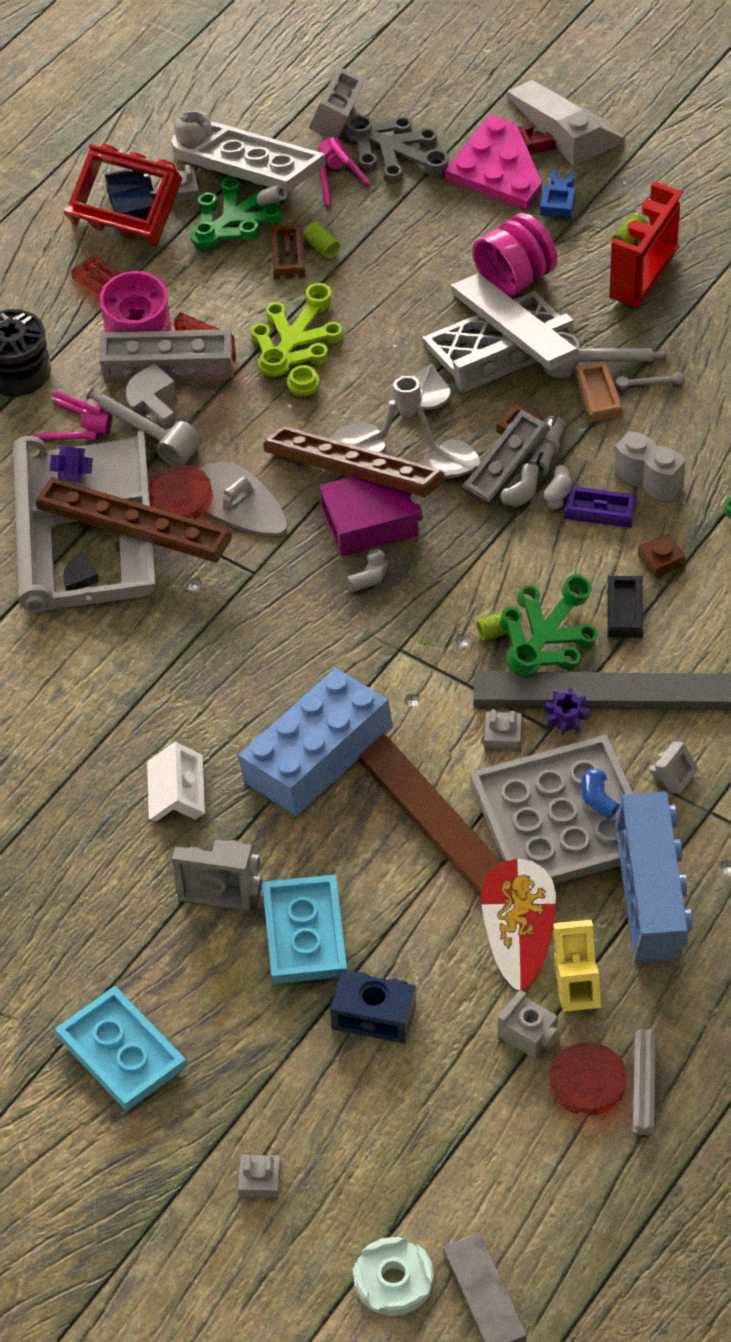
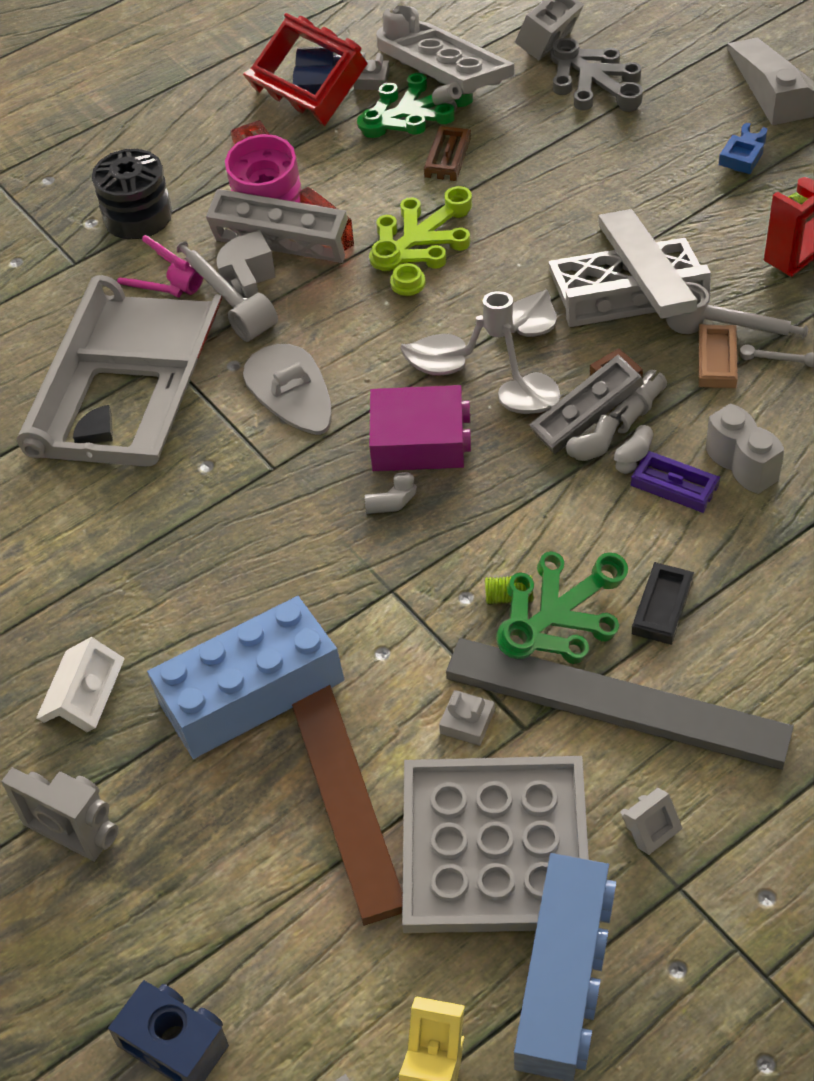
camera: 20 degrees right, 0 degrees up
reddish brown tile [35,477,232,563] -> none
dark purple gear [50,447,93,482] -> none
clear red tile [148,465,213,520] -> none
medium azure plate [262,875,347,984] -> none
reddish brown tile [263,426,445,497] -> none
lime piece [303,222,340,259] -> none
dark pink plant [318,136,370,207] -> none
dark pink plate [445,114,542,210] -> none
dark pink wheel [472,213,558,298] -> none
shield [481,858,556,991] -> none
dark red tile [518,126,556,154] -> none
dark purple gear [544,688,589,735] -> none
blue arm [581,769,620,819] -> none
reddish brown plate [638,533,686,578] -> none

